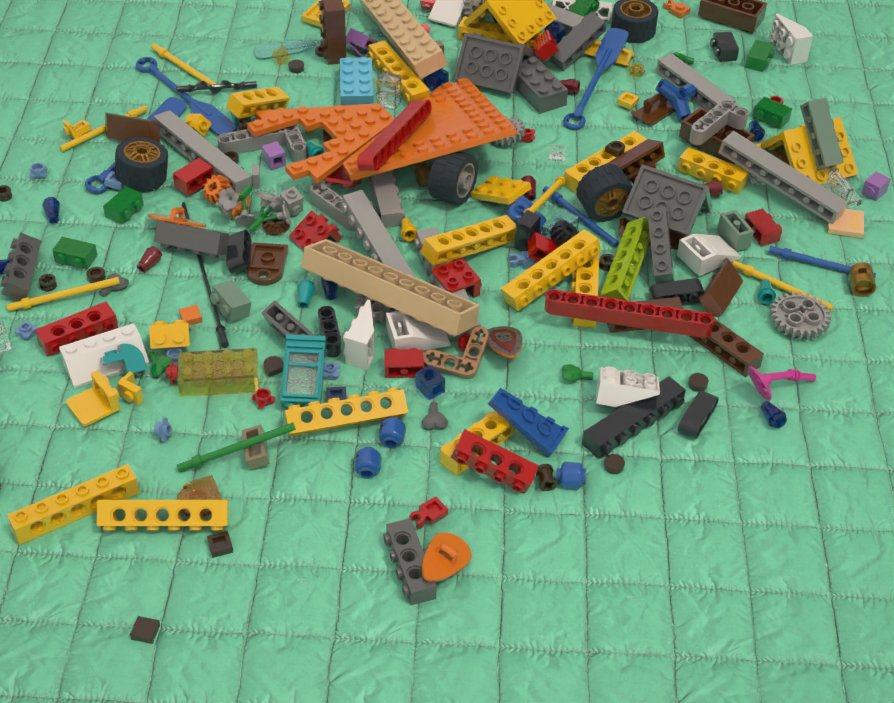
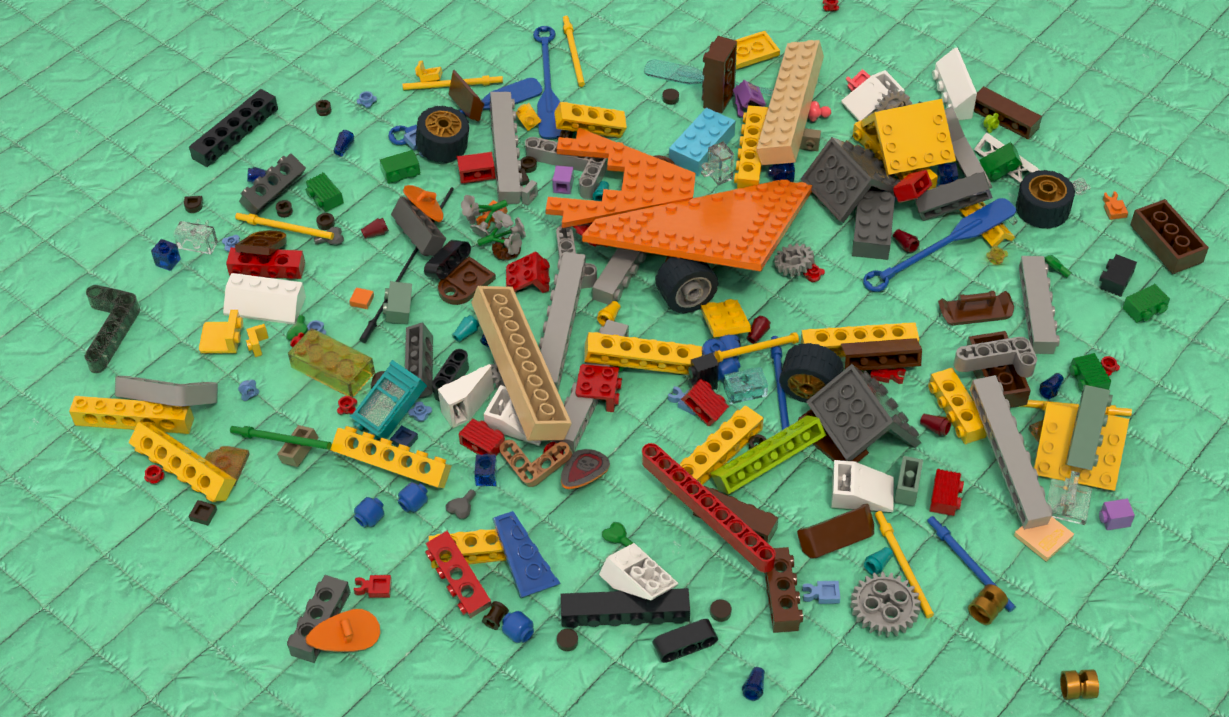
camera: 40 degrees right, 5 degrees up
teal brick [101,343,147,374] -> none
dark brown tile [130,616,160,644] -> none
yellow bracket [149,320,191,349] -> none
black piece [176,80,257,94] -> none
orange gear [202,174,232,204] -> none
clear yellow plate [272,46,291,65] -> none
light grey bracket [280,187,304,217] -> none
red beam [357,100,432,171] -> none
yellow brick [501,229,601,311] -> none
clear plate [548,144,568,162] -> none
black gear [549,220,580,247] -> none
dark brown tile [605,141,625,157] -> none
yellow plate [617,91,639,110] -> none
dark grey brick [647,207,674,283] -> none
black beam [649,278,705,305] -> none
blue piece [655,79,696,122] -> none
dark pink dish [748,366,816,401] -> none
white slope [769,13,813,65] -> none
none -> light grey beam [115,376,218,406]
none -> red plate [144,465,164,484]
none -> reddish brown tile [235,230,287,255]
none -> medium blue plate [802,581,840,604]

